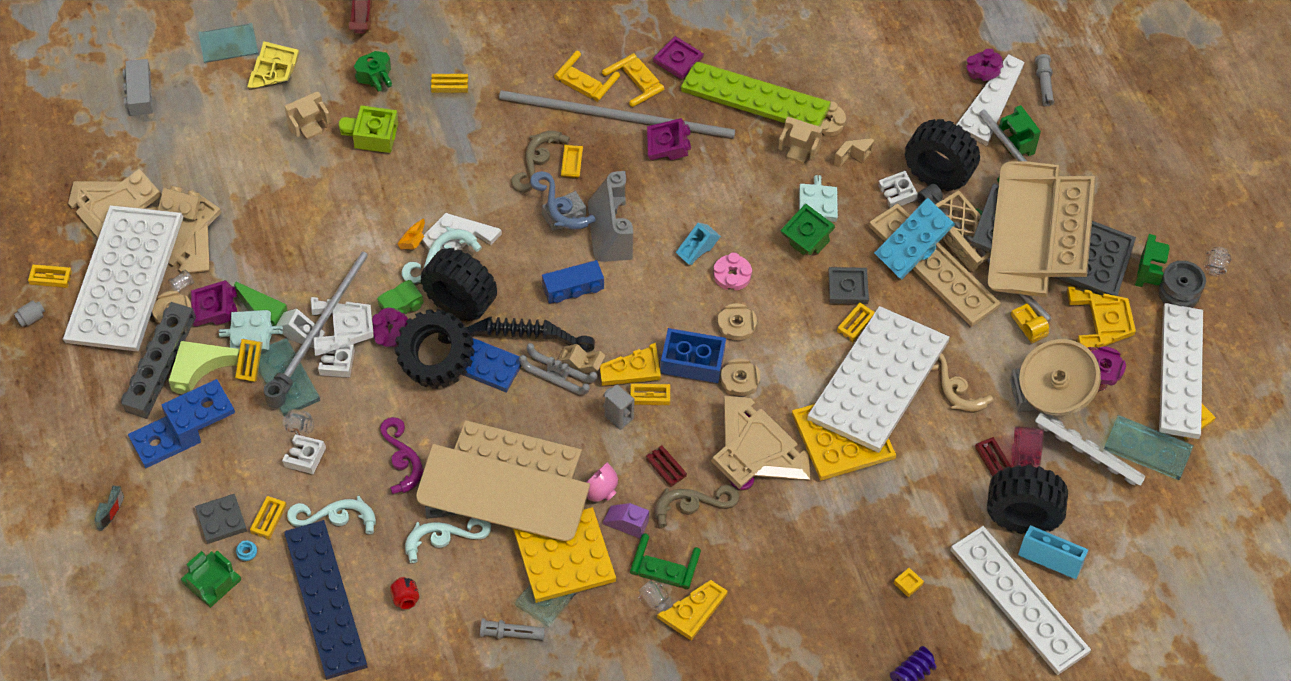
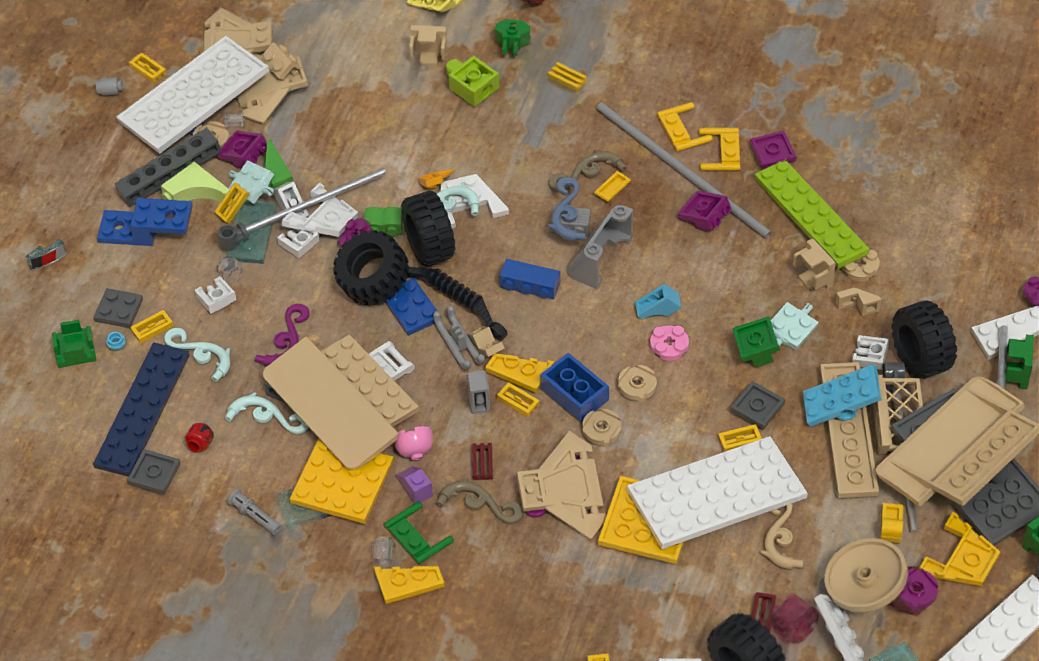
camera: 40 degrees right, 5 degrees down
none -> dark grey plate [127,449,181,495]
none -> white plate [369,341,415,381]

